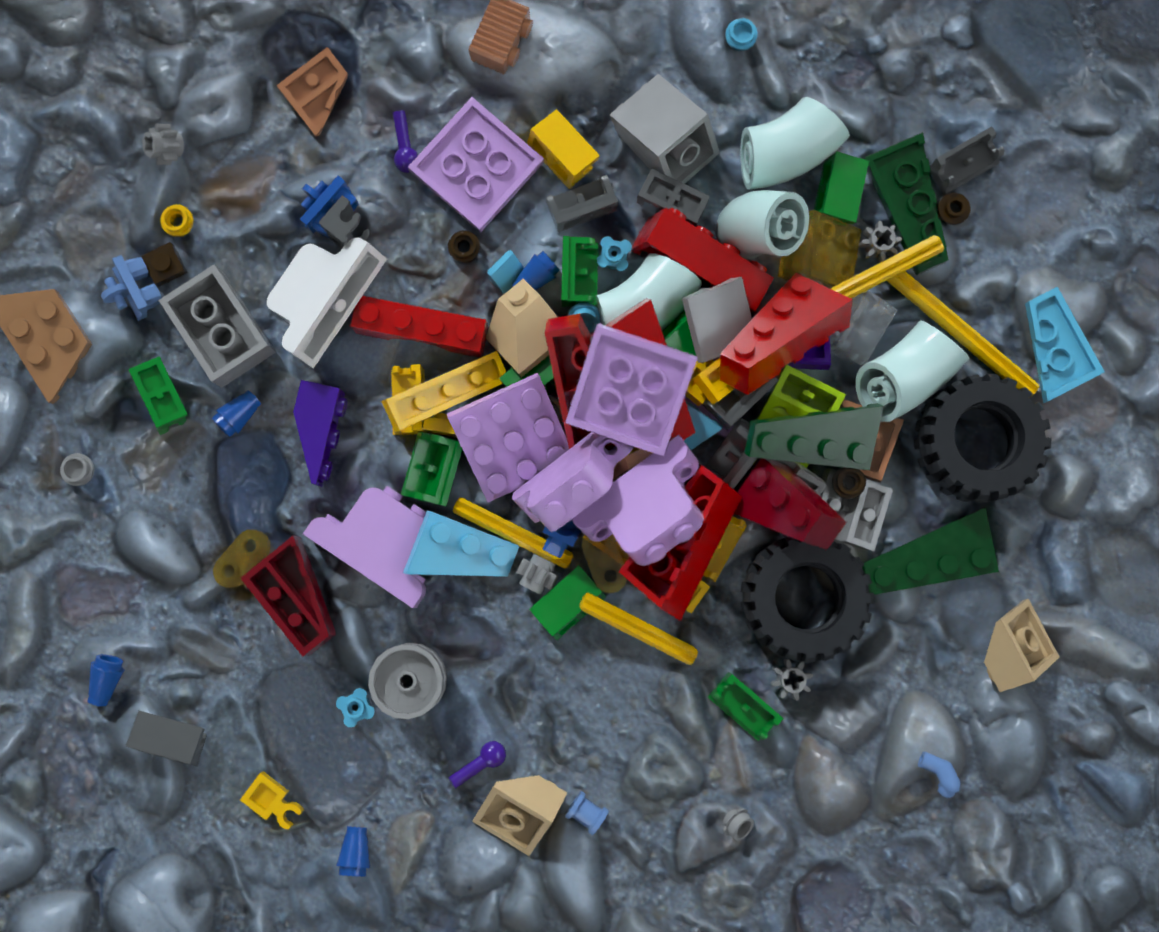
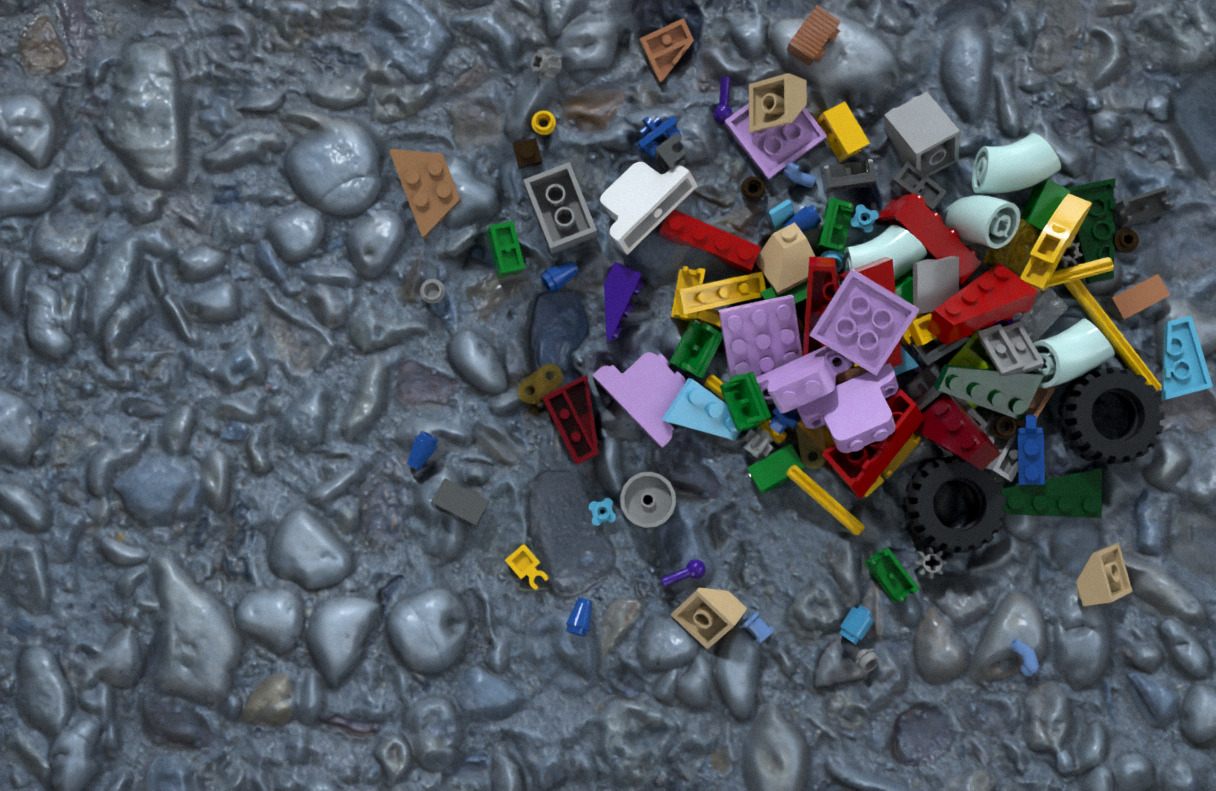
camera: 10 degrees right, 0 degrees up
medium blue hips [101,255,162,321] -> none
medium azure plate [725,18,758,51] -> none
none -> green hinge [720,371,771,432]
none -> tan slope [749,73,807,133]
none -> medium blue arm [784,162,816,188]
none -> dark azure brick [839,605,875,644]
none -> light grey slope [977,321,1044,376]
none -> blue hinge [1017,415,1045,485]
none -> yellow slope [1020,194,1092,291]
none -> nougat slope [1112,274,1170,319]

